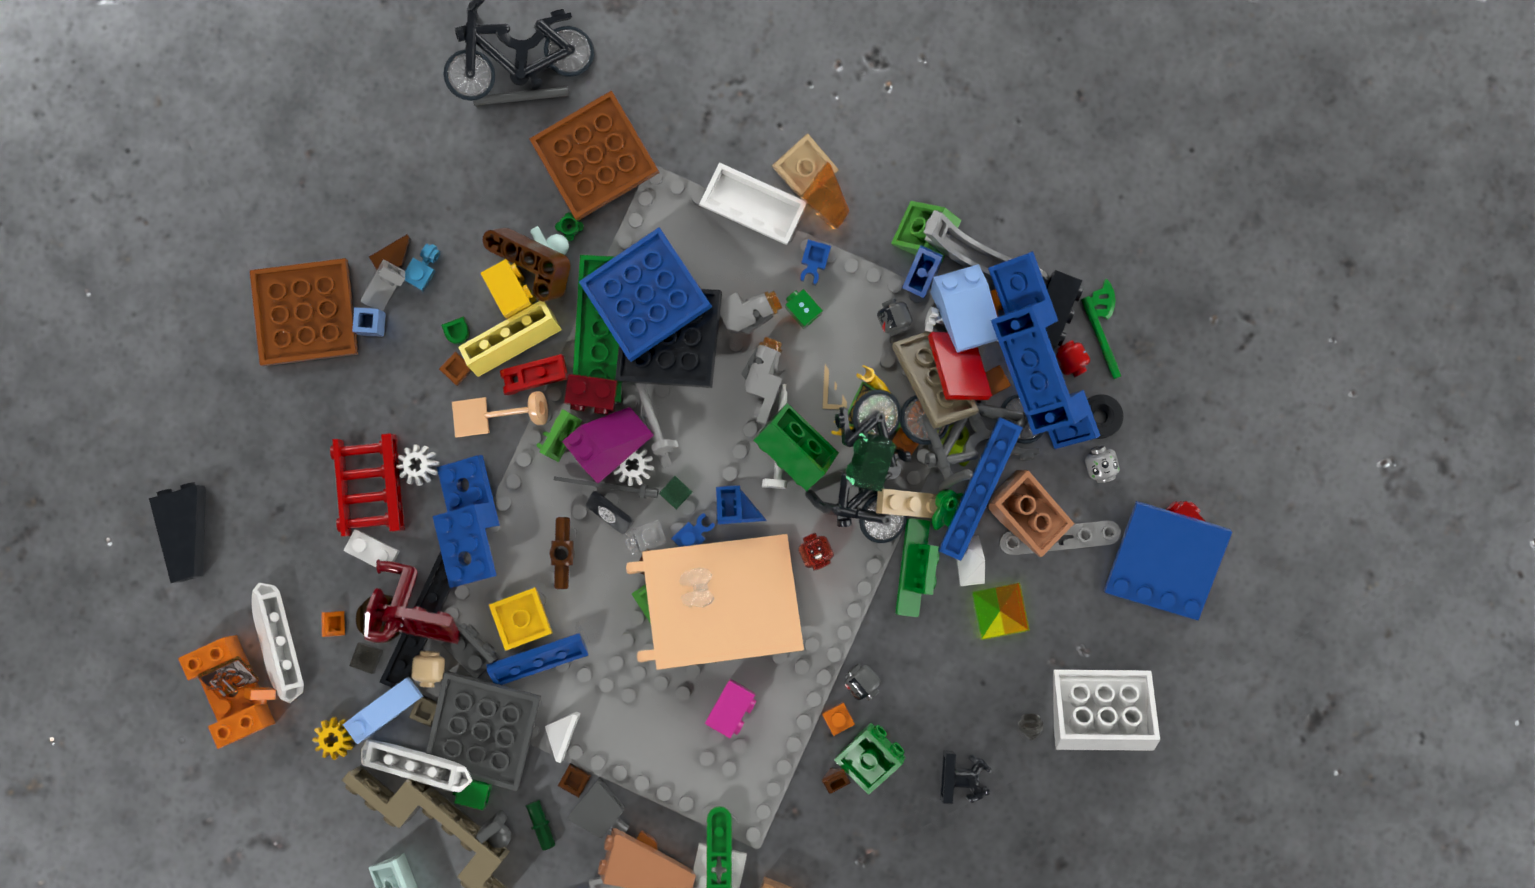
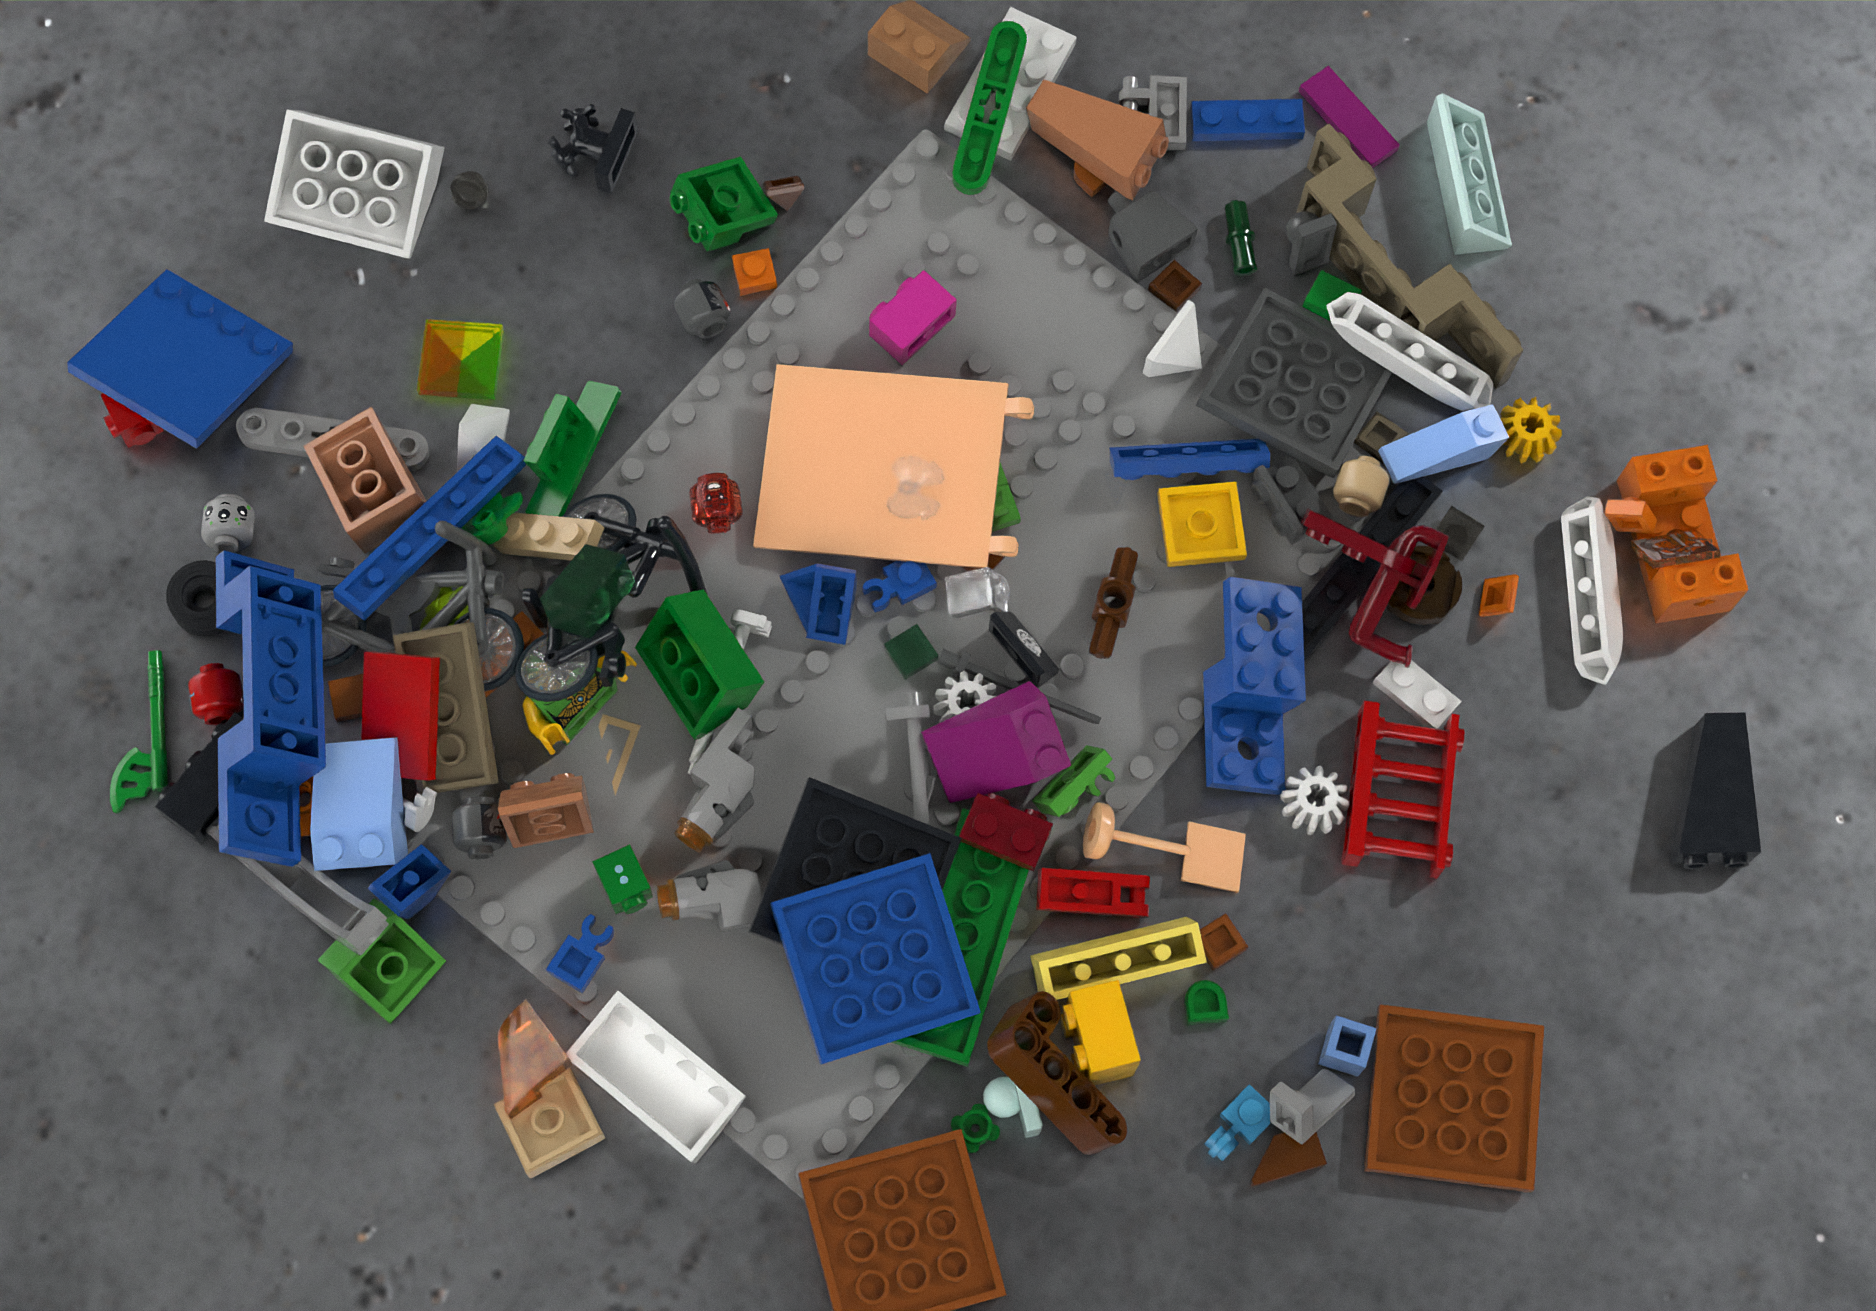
camera: 170 degrees left, 15 degrees down
none -> nougat slope [498,773,594,848]

